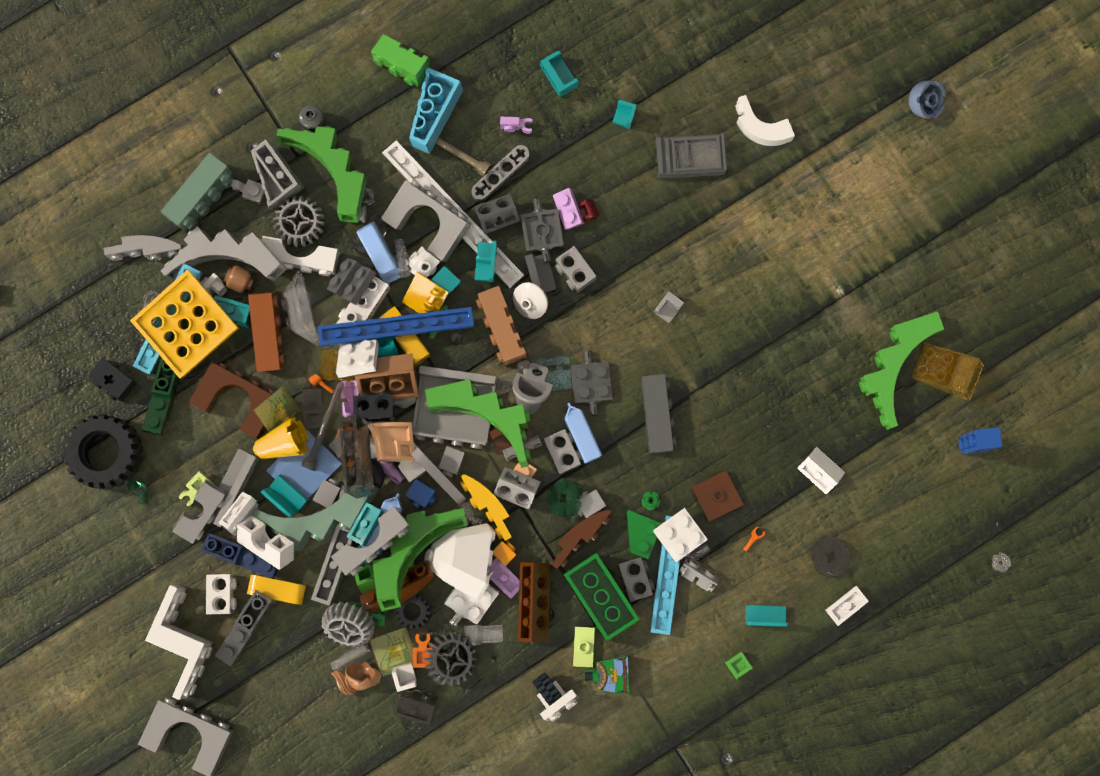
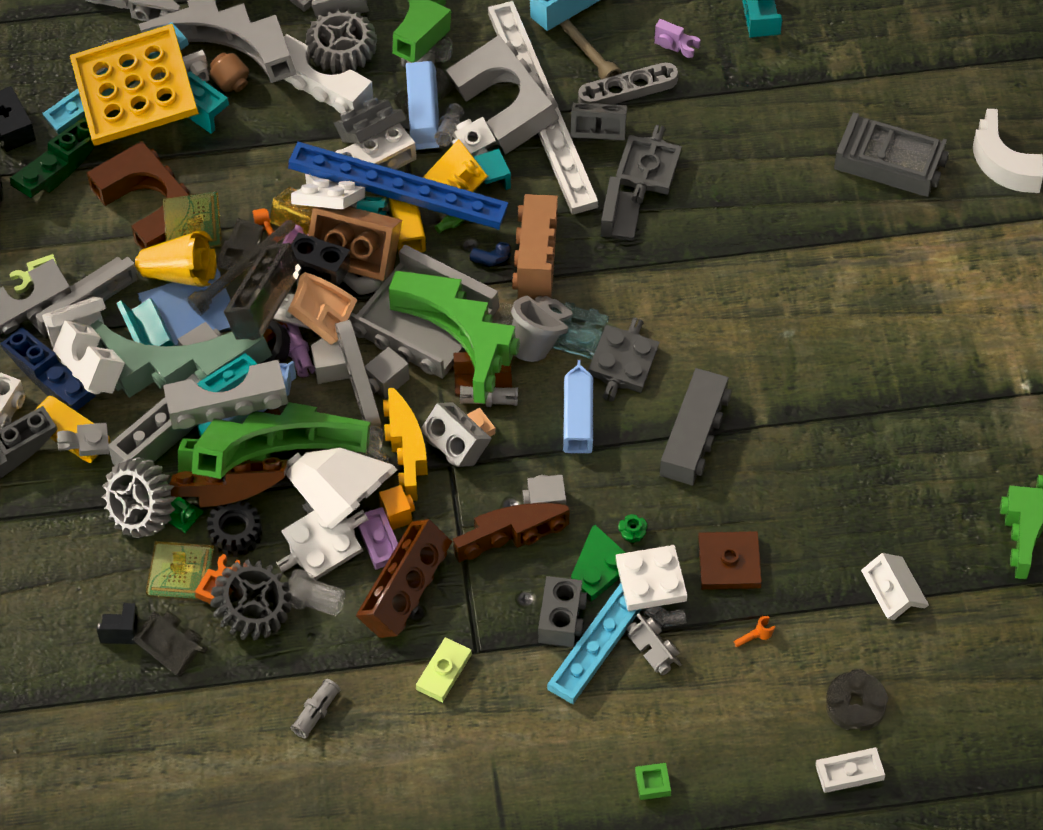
camera: 25 degrees right, 25 degrees down
dark orange wedge [248,291,285,372] -> none
clear wedge [281,270,320,347] -> none
clear pin [330,644,370,671] -> none
medium nougat hair [331,662,381,696] -> none
white panel [392,662,417,692] -> none
blue brick [405,479,437,509] -> none
teal panel [475,240,497,282] -> none
white dish [513,282,548,319] -> none
plate [532,672,579,722] -> none
light grey brick [544,429,583,475] -> none
clear green plate [546,478,583,518] -> none
lavender plate [553,188,584,231] -> none
light grey brick [555,246,596,293] -> none
green brick [564,553,640,641] -> none
dark red slope [577,199,599,223] -> none
torso [585,655,629,694] -> none
teal panel [612,100,637,129] -> none
light grey panel [654,292,684,323] -> none
teal panel [746,605,788,627] -> none
none -> light grey plate [57,423,109,456]
none -> black panel [97,603,139,644]
none -> light grey pin [290,679,341,739]
none -> dark blue arm [470,242,511,267]

